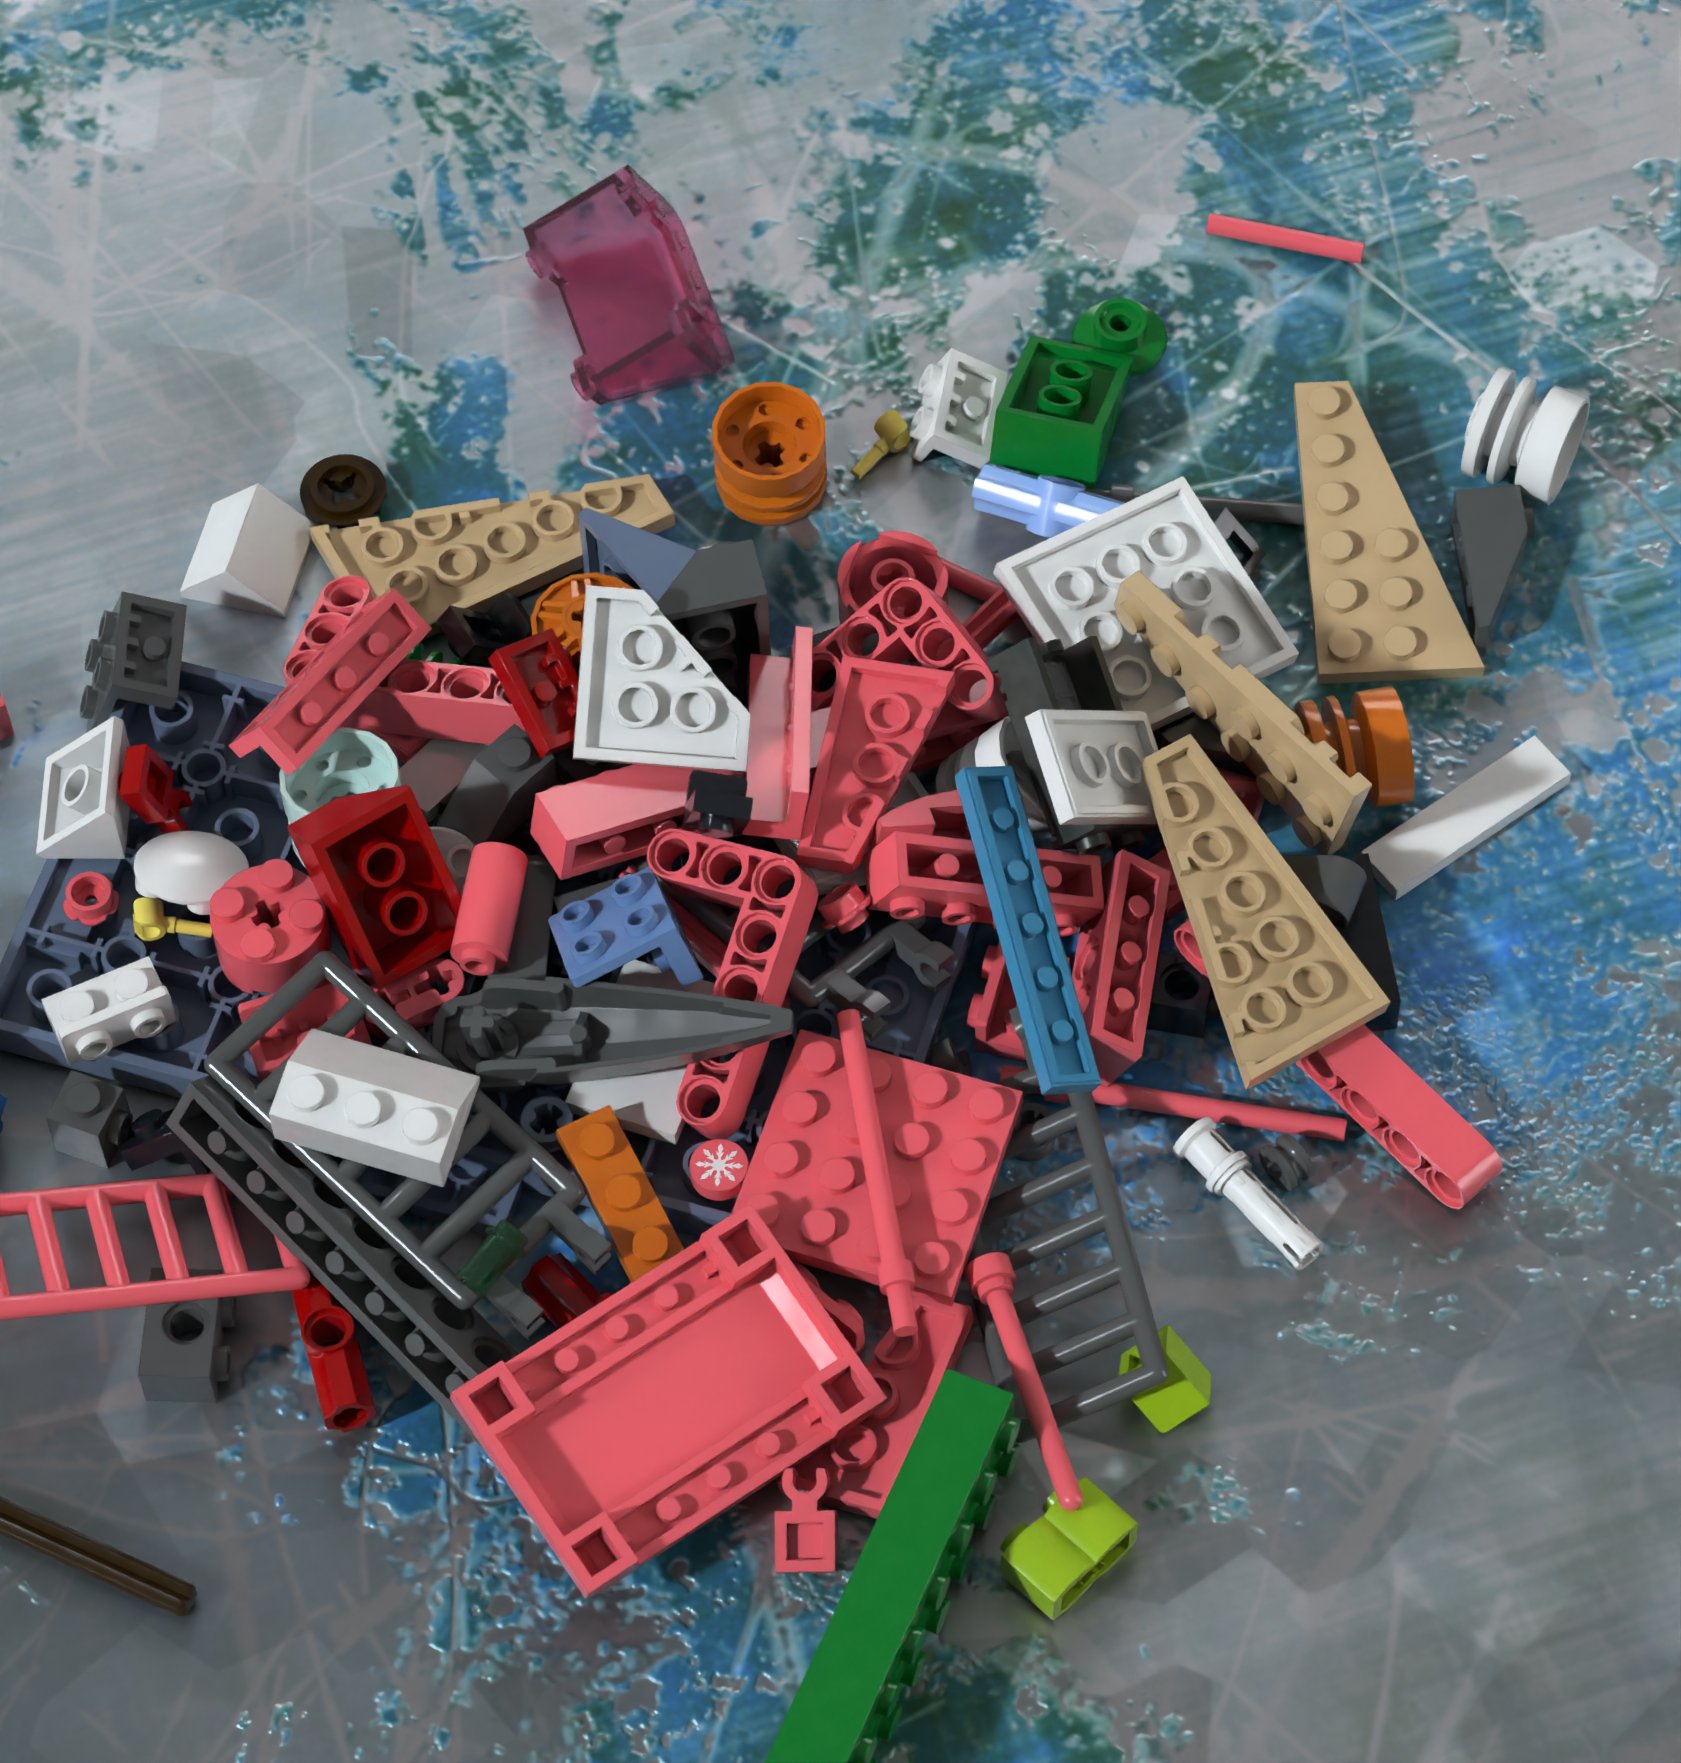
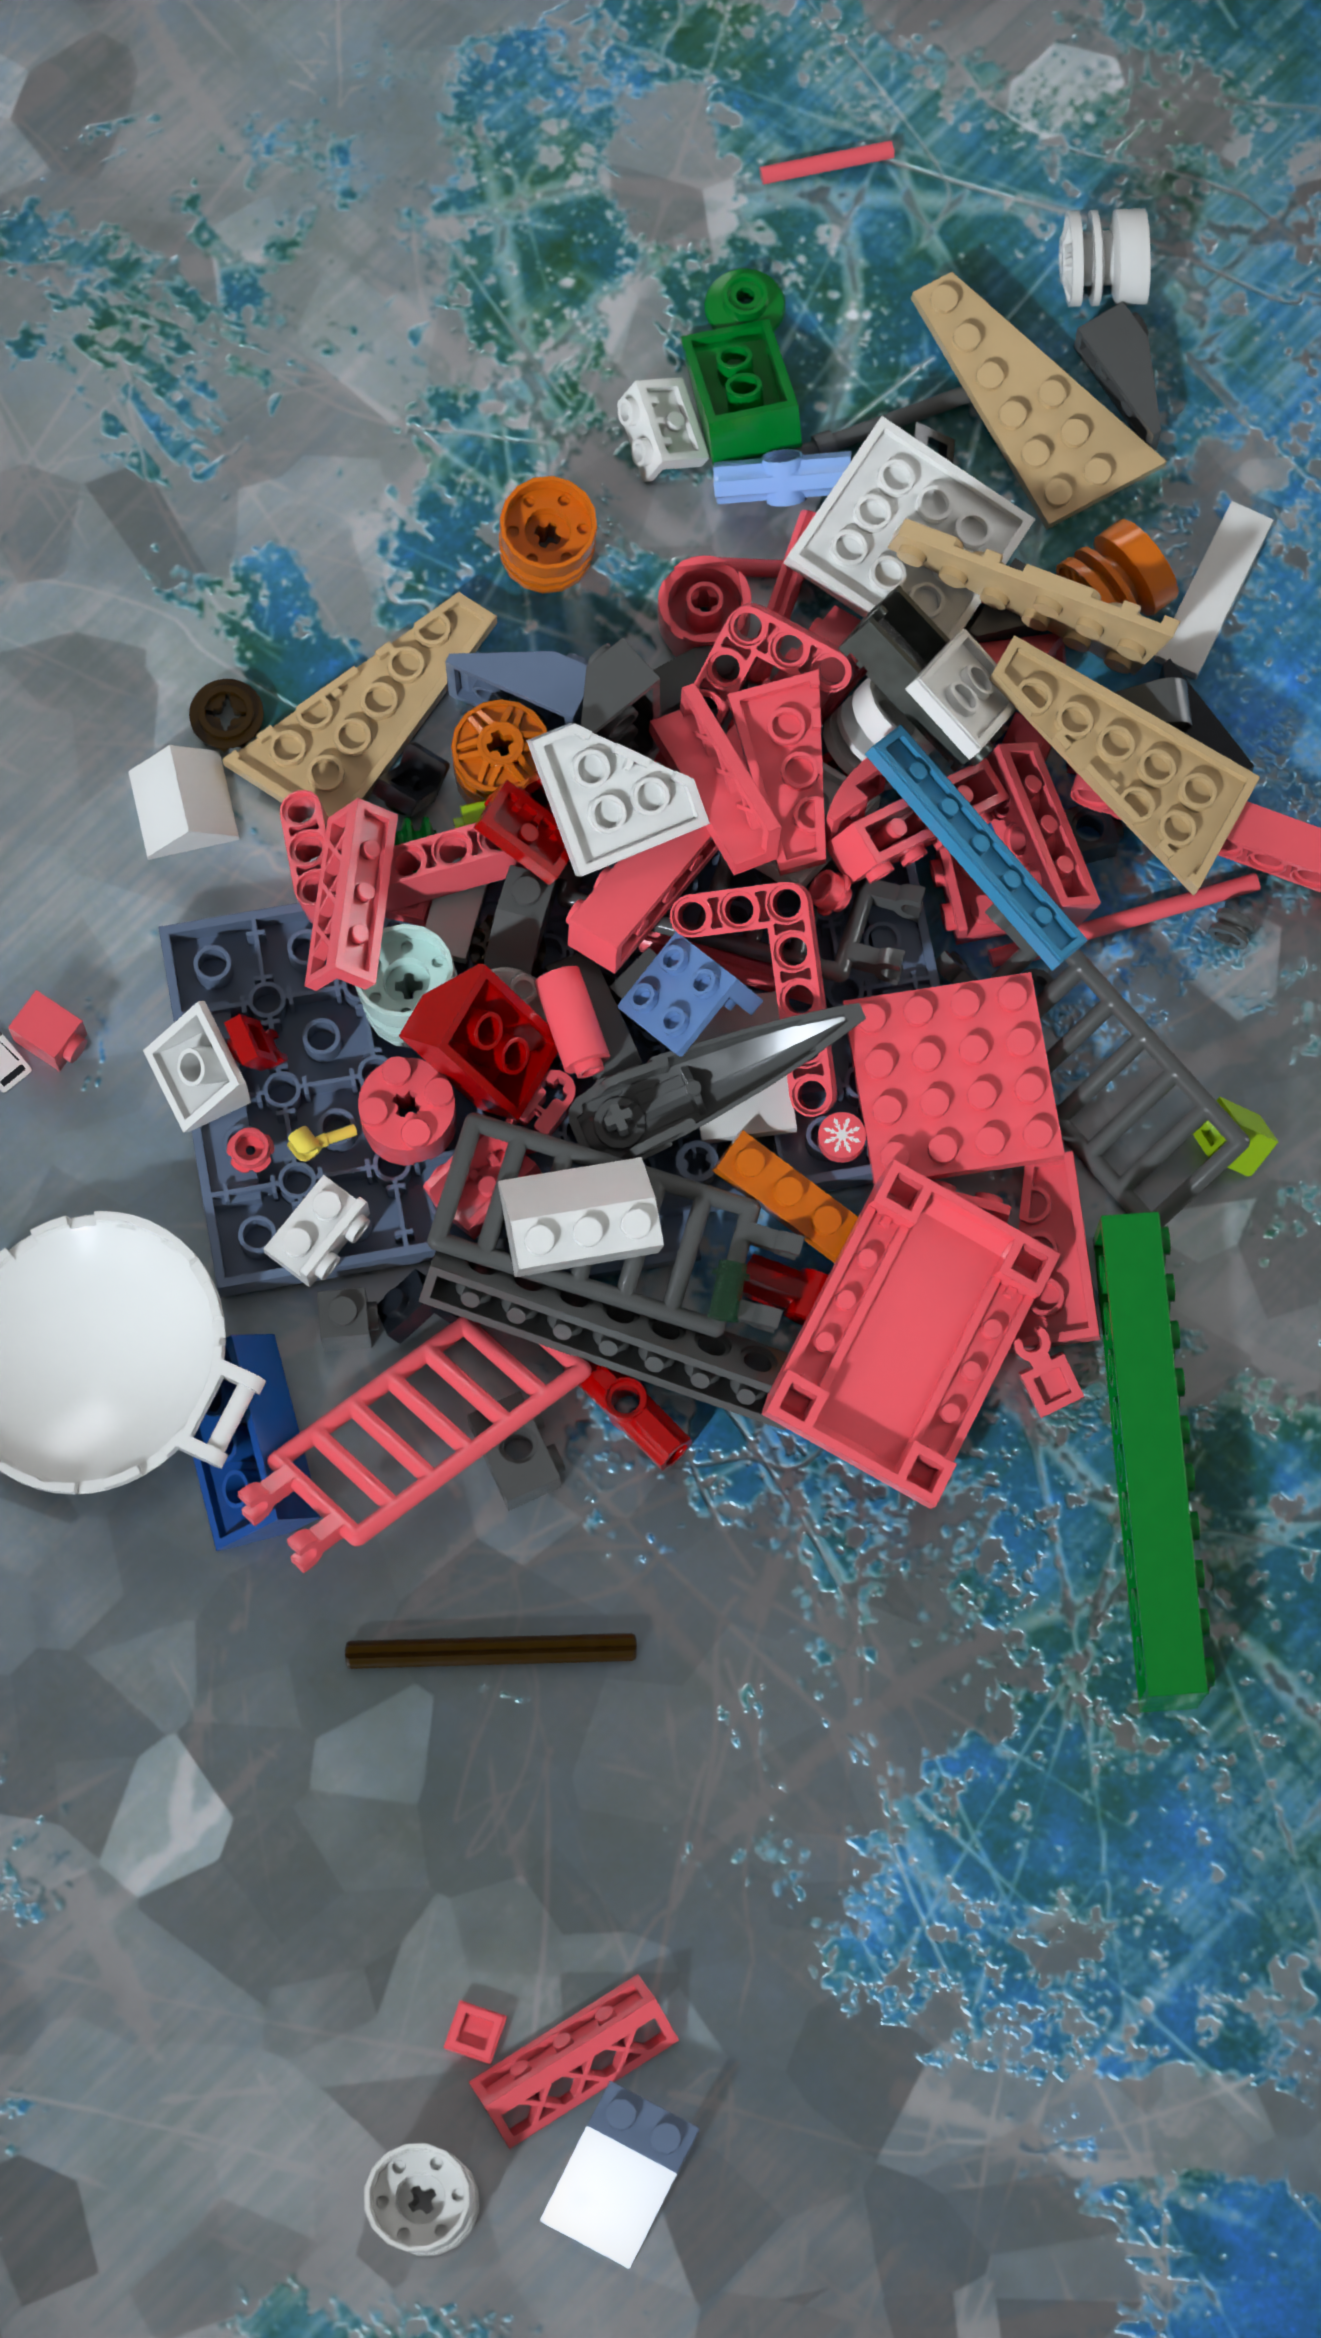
camera: 30 degrees left, 15 degrees up
dark grey bracket [80,591,187,732] -> none
white dish [134,831,249,915] -> none
clear pink windscreen [523,165,735,405] -> none
black bracket [682,770,753,839] -> none
coral bar [837,1009,918,1337] -> none
light yellow hand [850,410,911,480] -> none
coral piece [964,1252,1083,1512] -> none
lime brick [1000,1477,1138,1621] -> none
white pin [1172,1116,1325,1271] -> none

